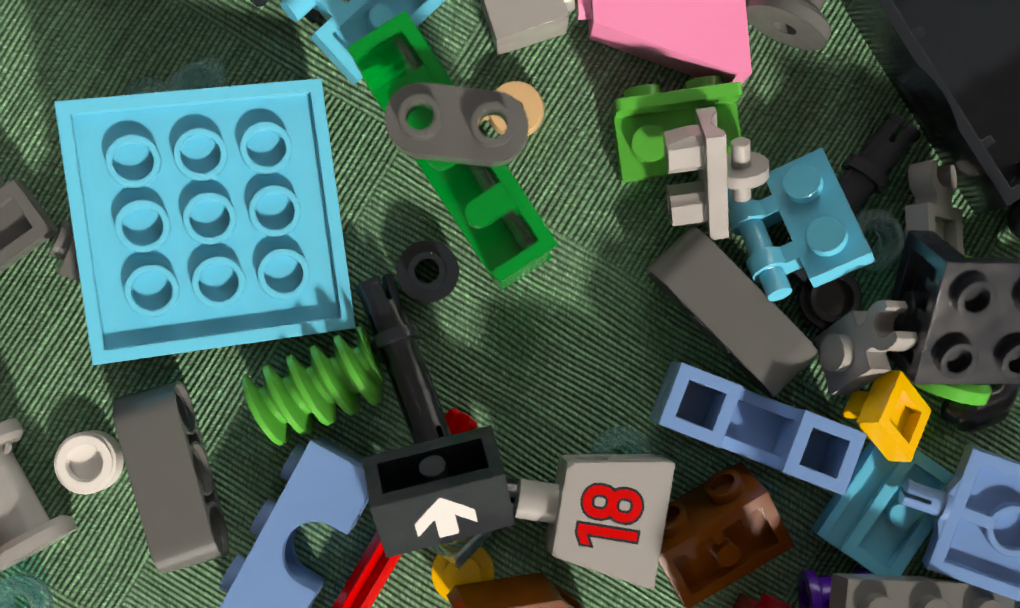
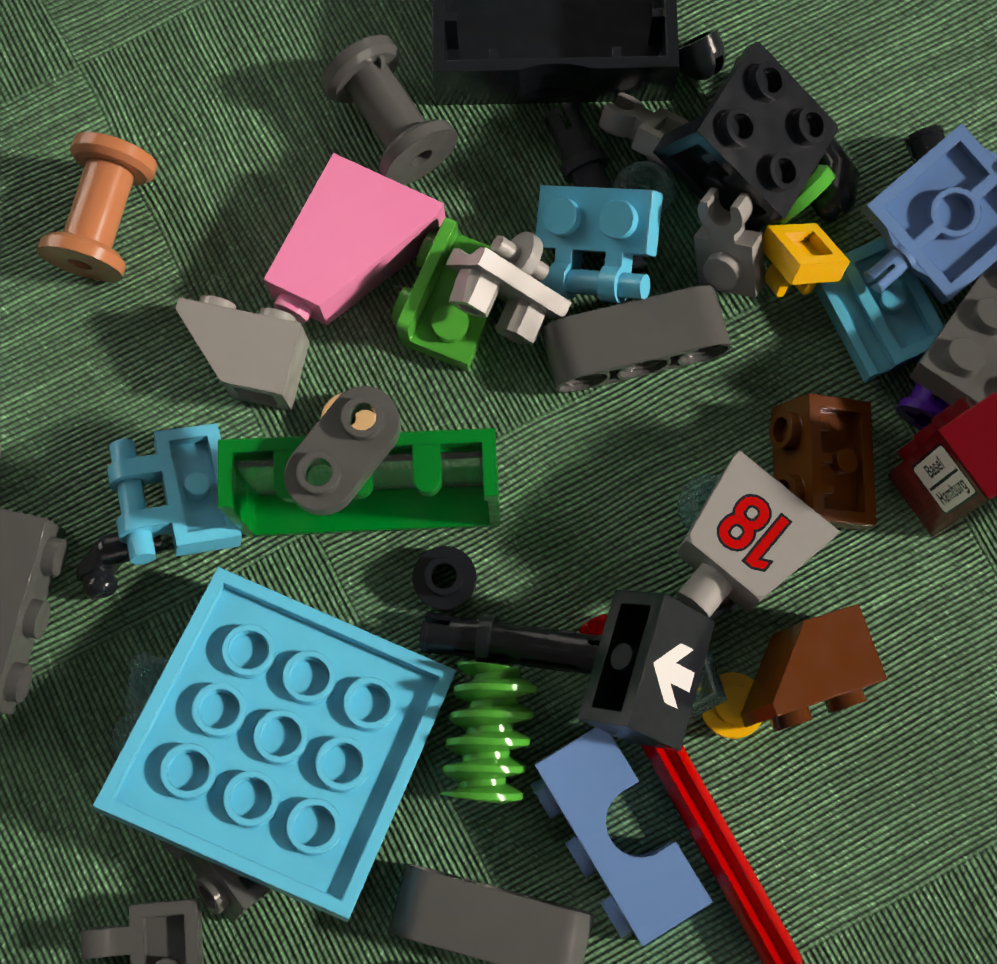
camera: 55 degrees left, 10 degrees down
medium blue arch [649,361,867,496] -> none
black plate [798,273,862,329] -> none

